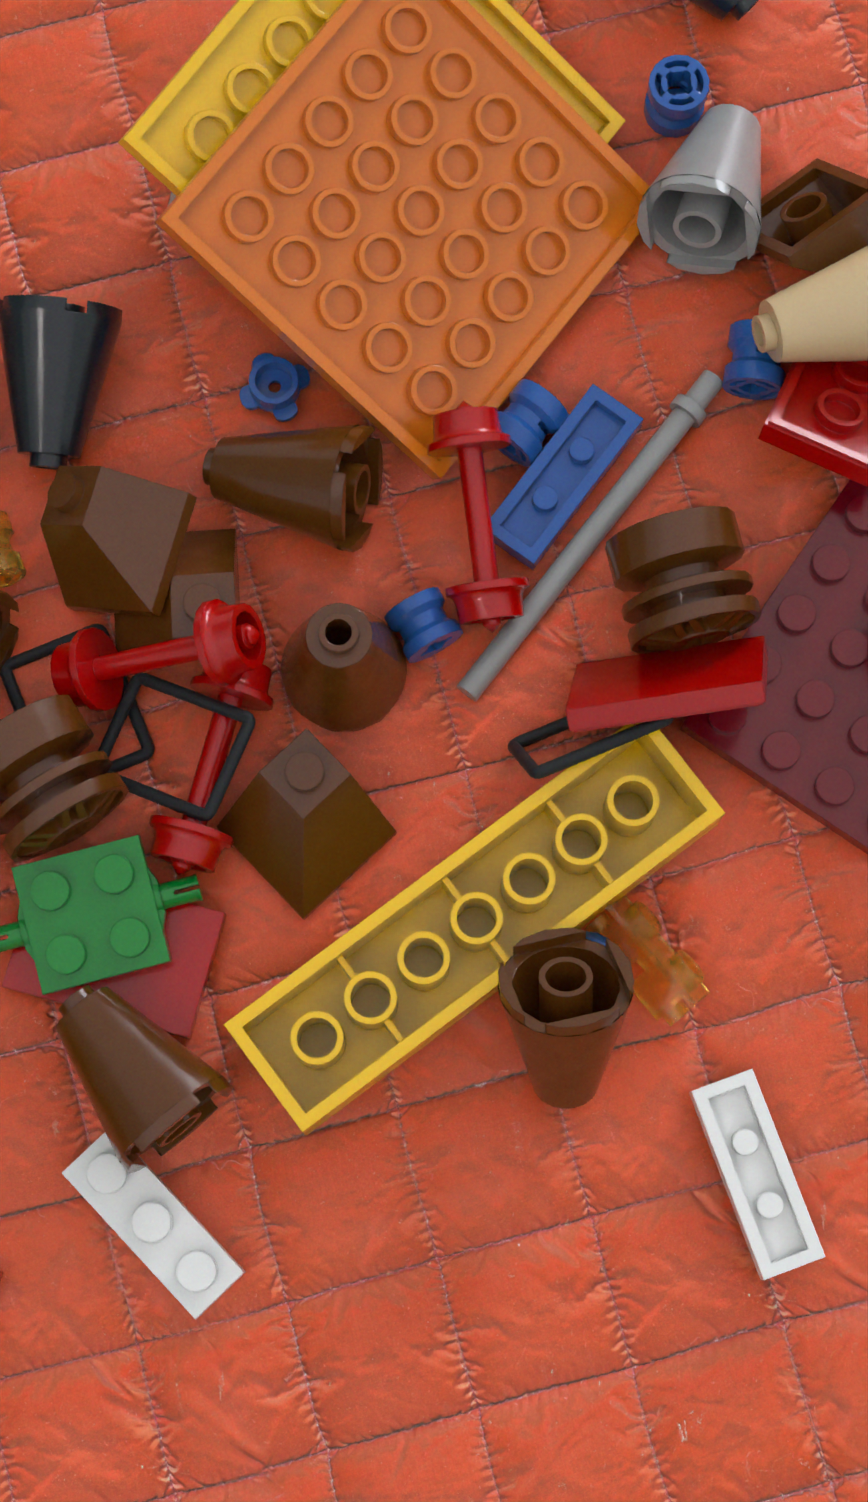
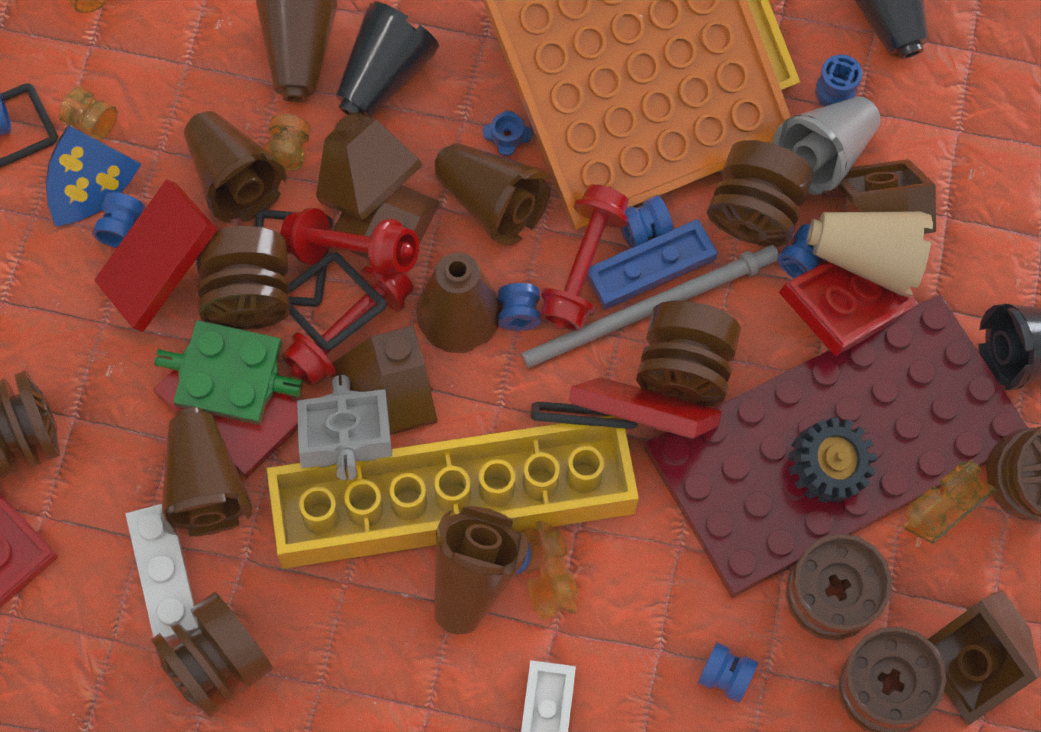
camera: 25 degrees right, 10 degrees down
none -> reddish brown wheel [151,591,274,718]
none -> light grey plate [297,375,392,481]
none -> reddish brown wheel [706,140,814,247]

